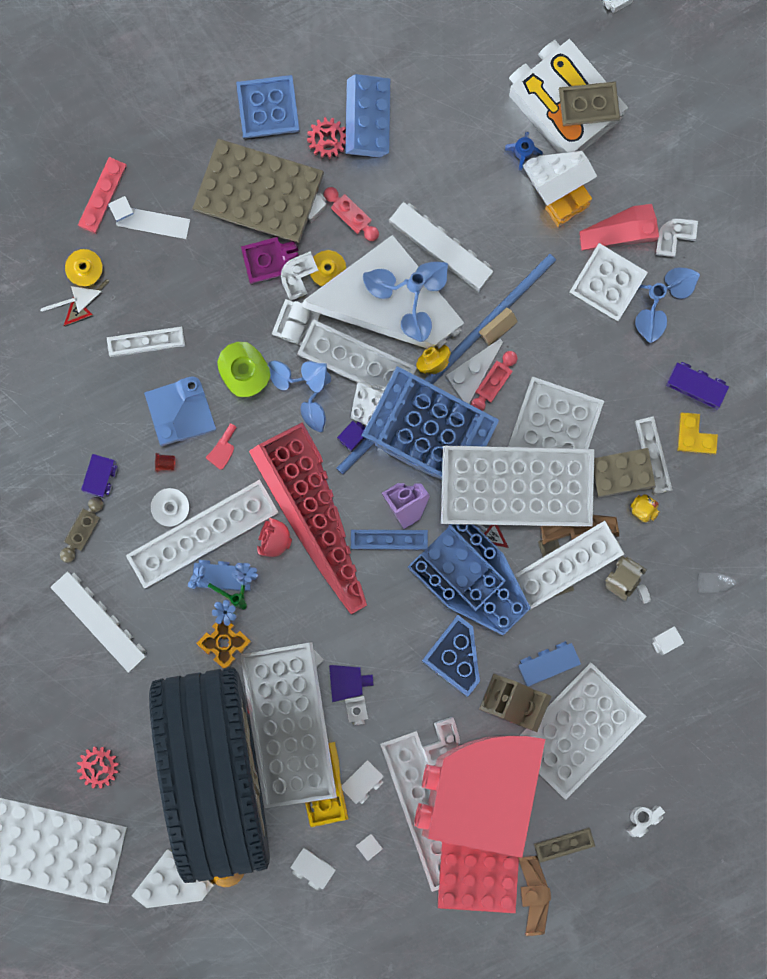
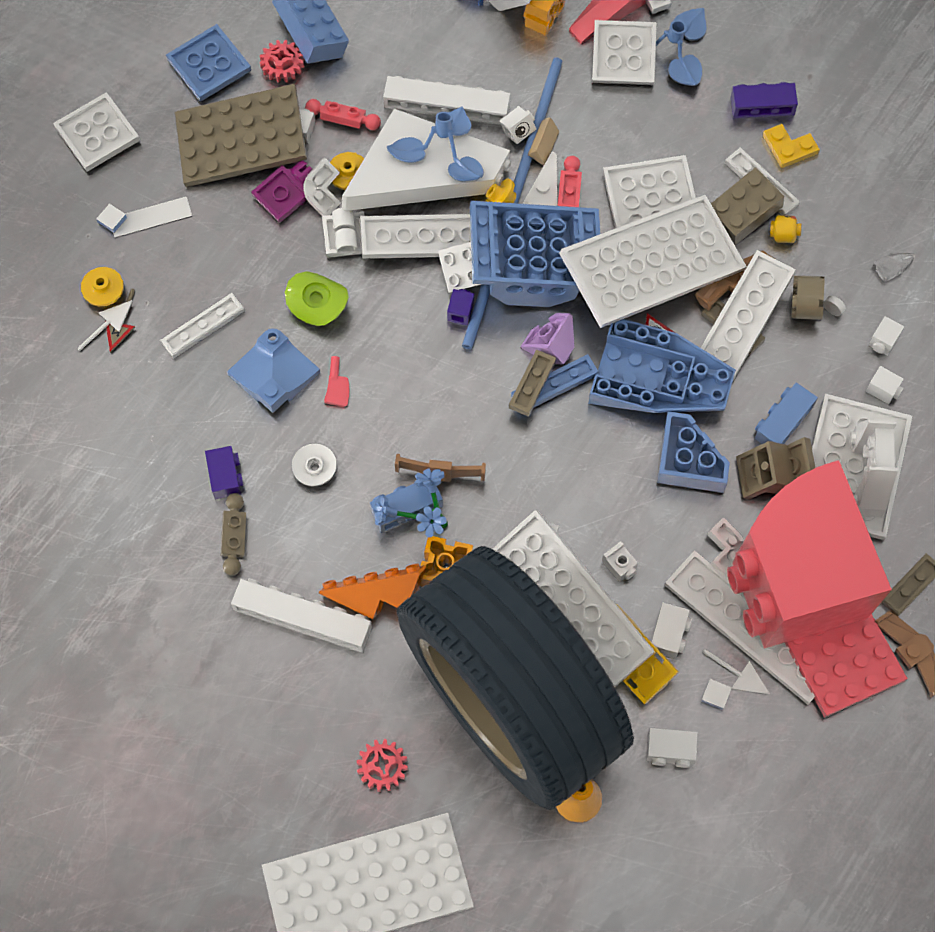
camera: 25 degrees left, 15 degrees down
coral plate [78,157,127,234] -> none
white plate [126,480,279,589] -> none
white brick [132,848,215,908] -> none
clear red bush [155,453,175,472] -> none
coral wedge [249,422,367,614] -> none
coral cylinder [257,518,292,557] -> none
medium blue plant [268,360,331,432] -> none
dark purple torso [329,665,374,702] -> none
none -> white plate [53,92,140,172]
none -> orange slope [319,563,427,619]
none -> medium nougat plate [395,454,486,482]
none -> white brick [499,106,537,144]
none -> dark tan plate [509,349,556,417]
none -> white piece [702,649,770,695]
none -> white wedge [849,420,898,518]
none -> white brick [866,366,903,404]

